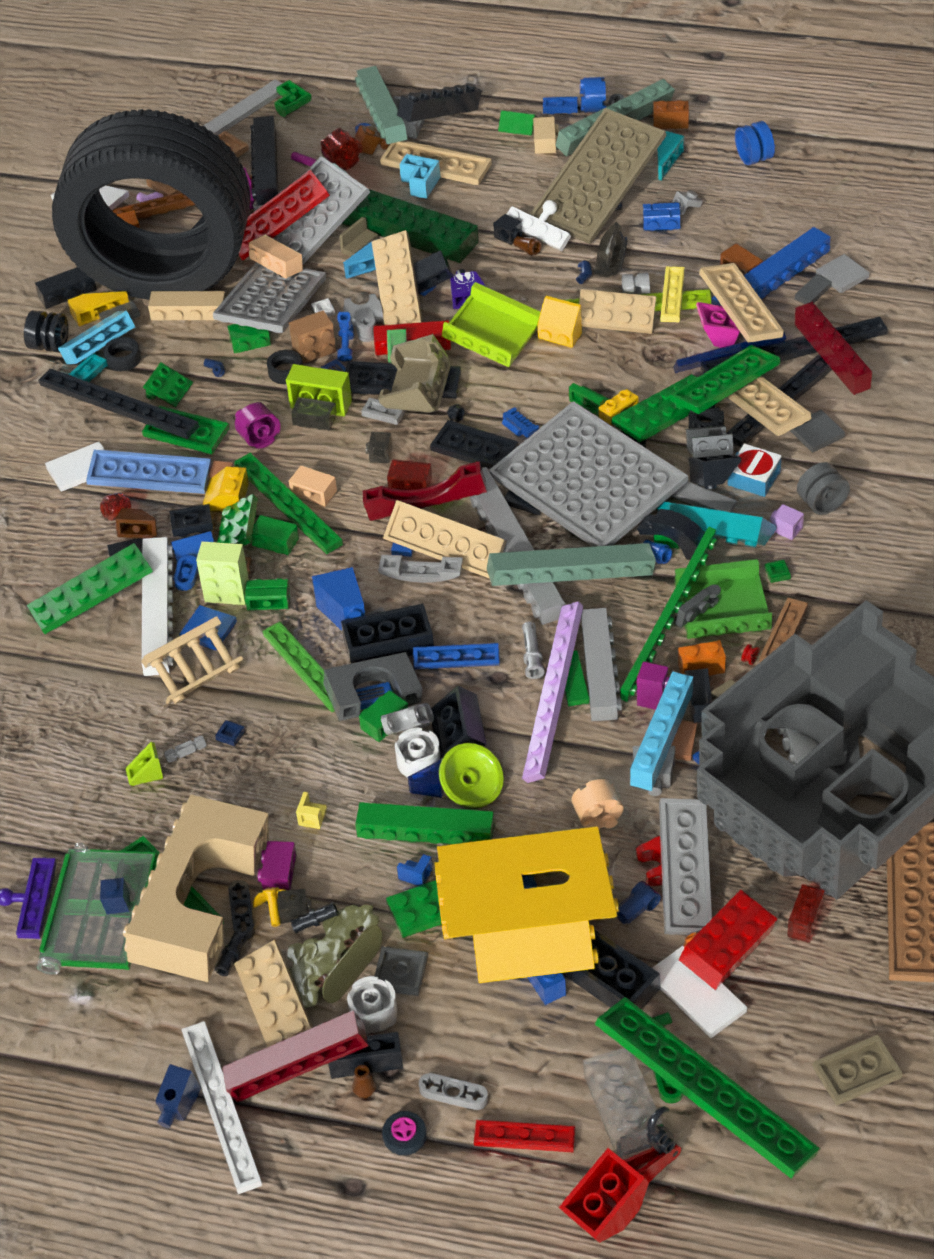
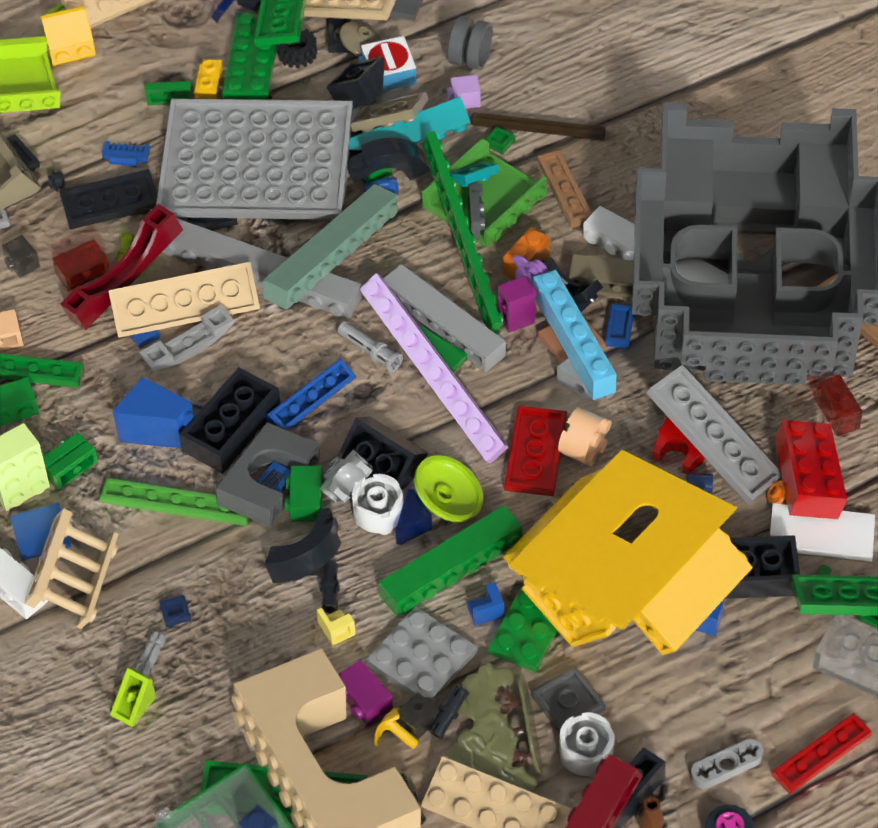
camera: 45 degrees left, 5 degrees up
black beam [228,880,255,940] -> none
dark grey panel [685,425,733,458] -> none
red bush [741,644,760,665] -> none
none -> black arch [265,508,341,583]
none -> black pin [319,561,340,613]
none -> dark tan dish [340,21,381,56]
none -> dark tan plate [351,91,429,132]
none -> light grey plate [366,606,478,707]
none -> teal plate [450,162,499,187]
none -> dark brown axle [471,112,606,140]
none -> red tile [504,406,567,497]
none -> medium lavender plate [512,255,548,284]

